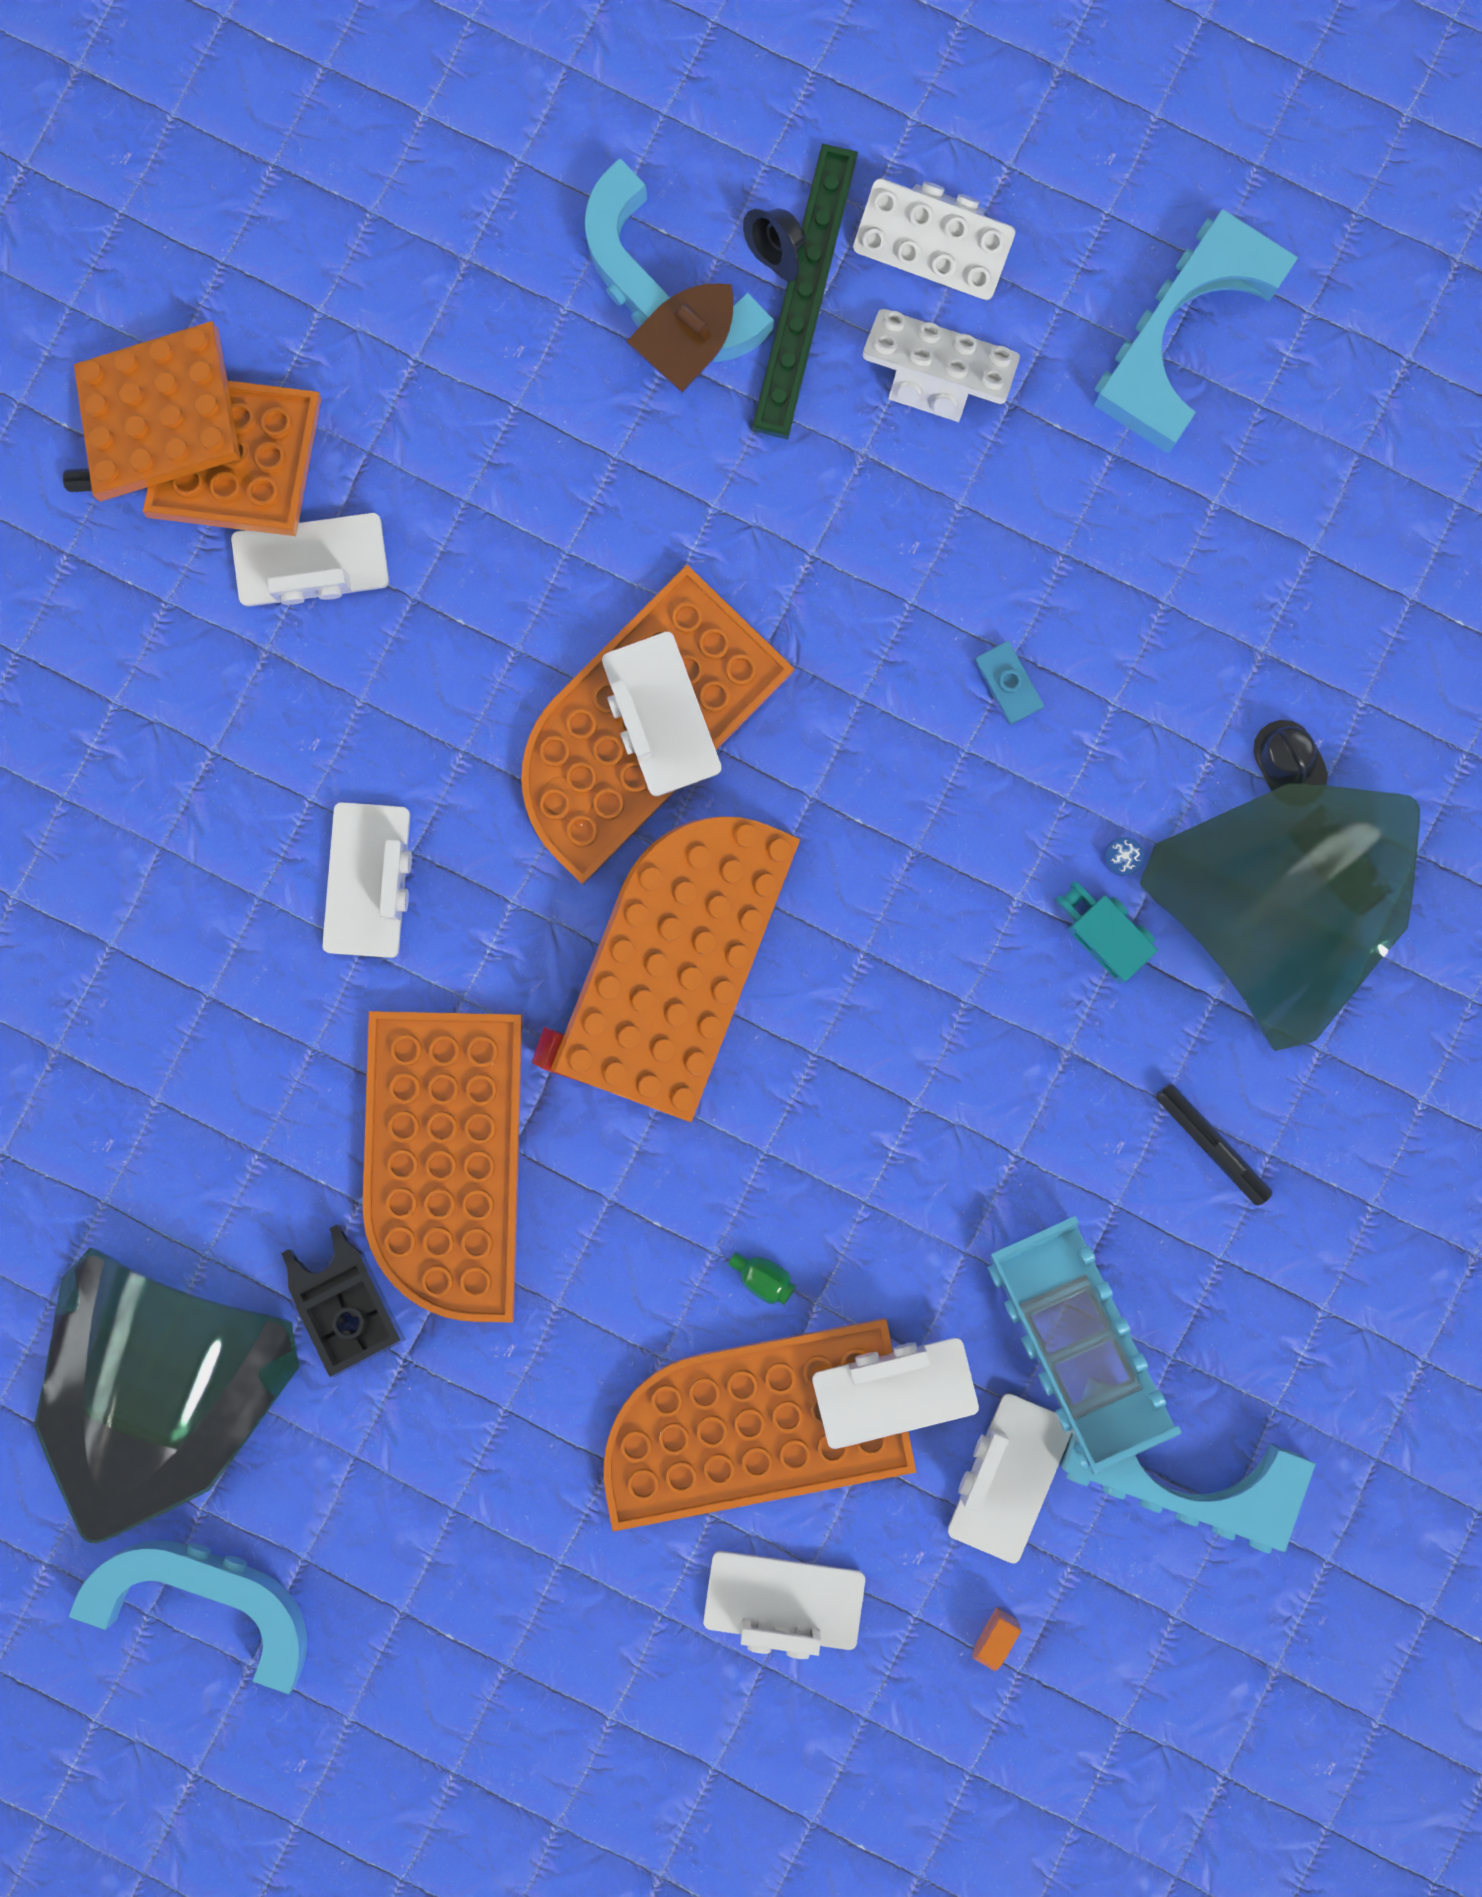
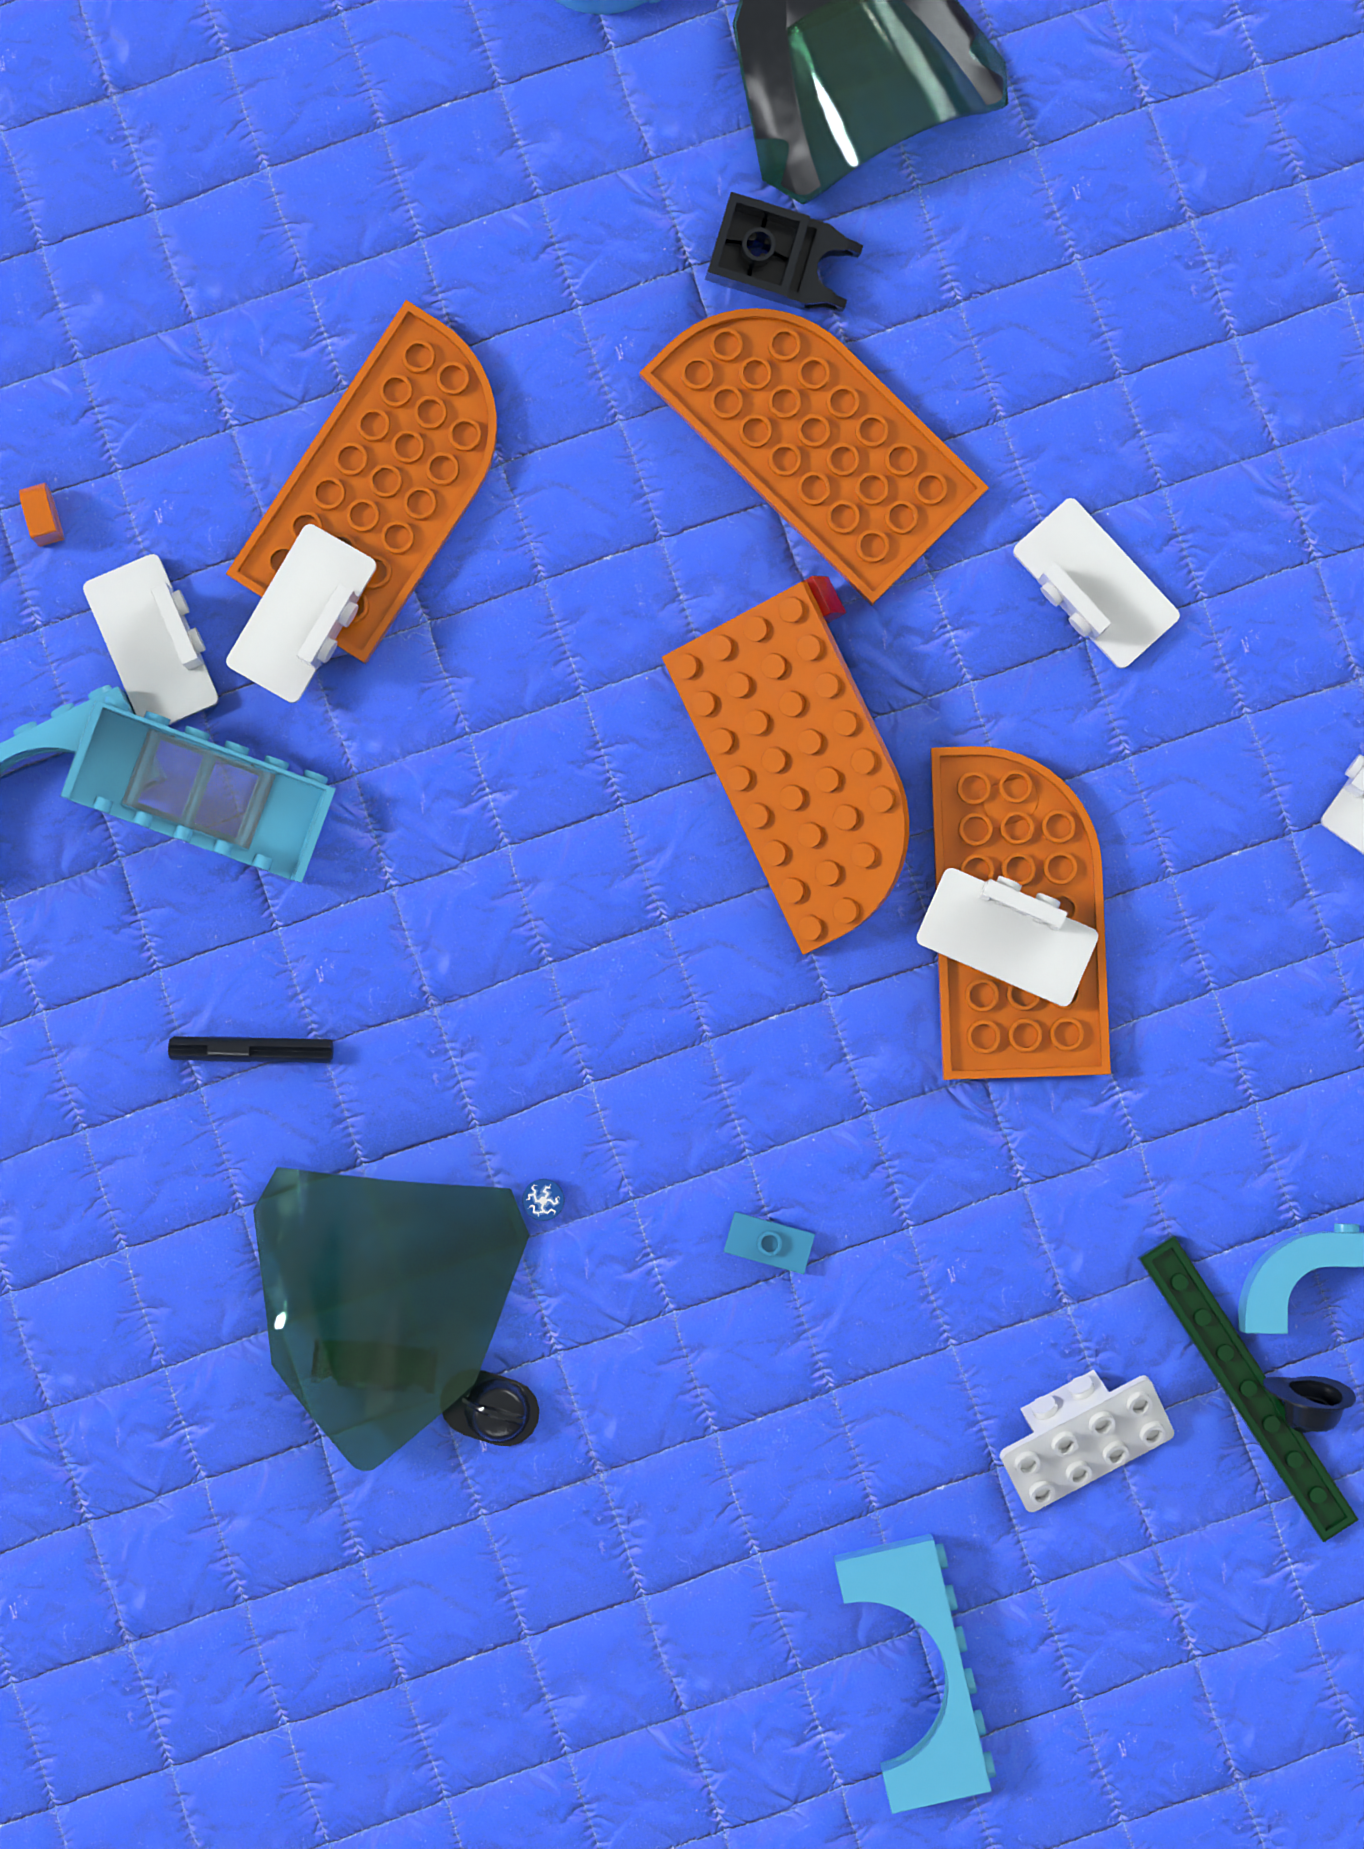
camera: 135 degrees right, 0 degrees up
reddish brown shield [627,283,733,393] -> none
white bracket [704,1550,865,1659] -> none
green plant [728,1252,796,1305] -> none
white bracket [853,178,1016,300] -> none
teal brick [1055,881,1159,984] -> none

